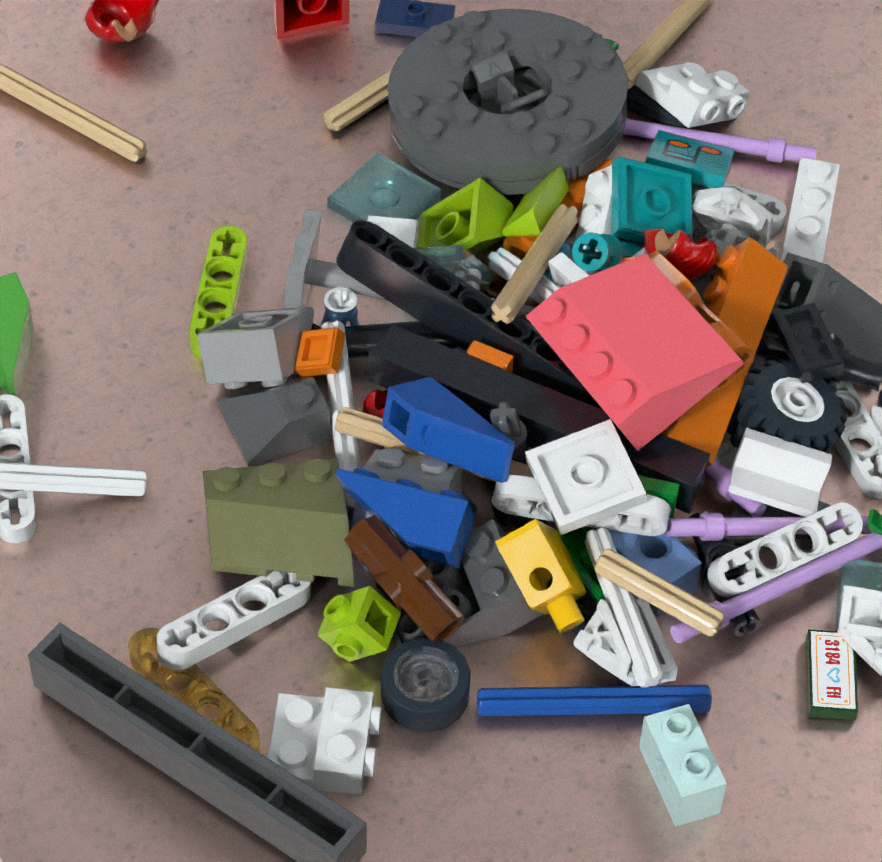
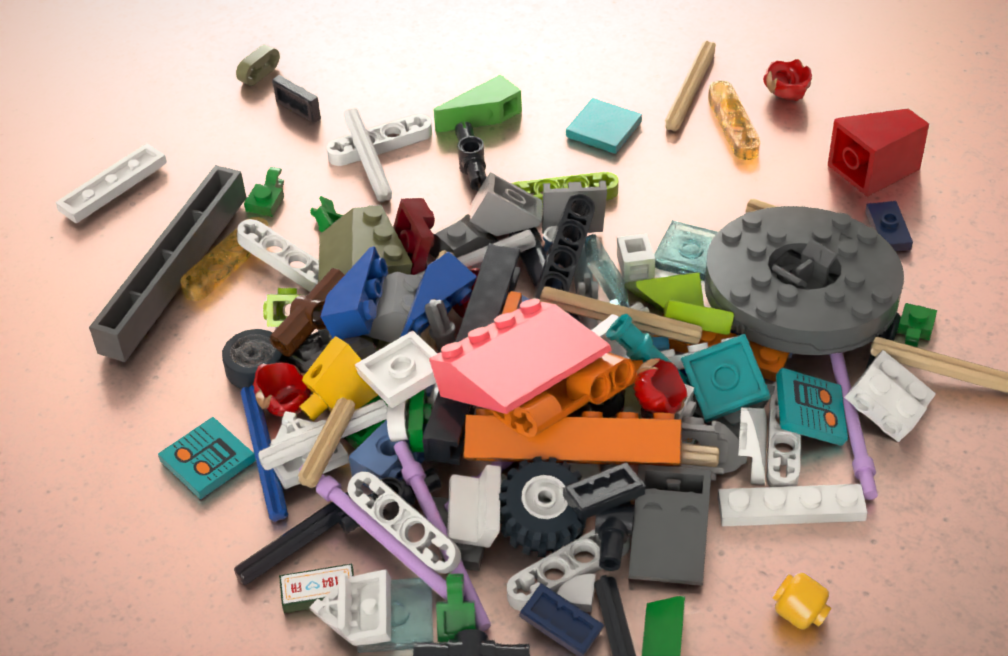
camera: 80 degrees right, 5 degrees down
white plate [268,687,382,795] -> none
orange tile [294,327,345,377] -> none
light aqua brick [639,704,727,827] -> none
none -> teal tile [158,417,256,500]
none -> black axle [234,492,350,585]
none -> green plate [244,166,285,217]
none -> red hair [253,362,311,417]
none -> green plate [310,196,343,233]
none -> dark red plate [393,198,435,275]
none -> black pin [455,122,487,191]
none -> tile [565,97,642,154]
none -> clear yellow beam [708,80,761,160]

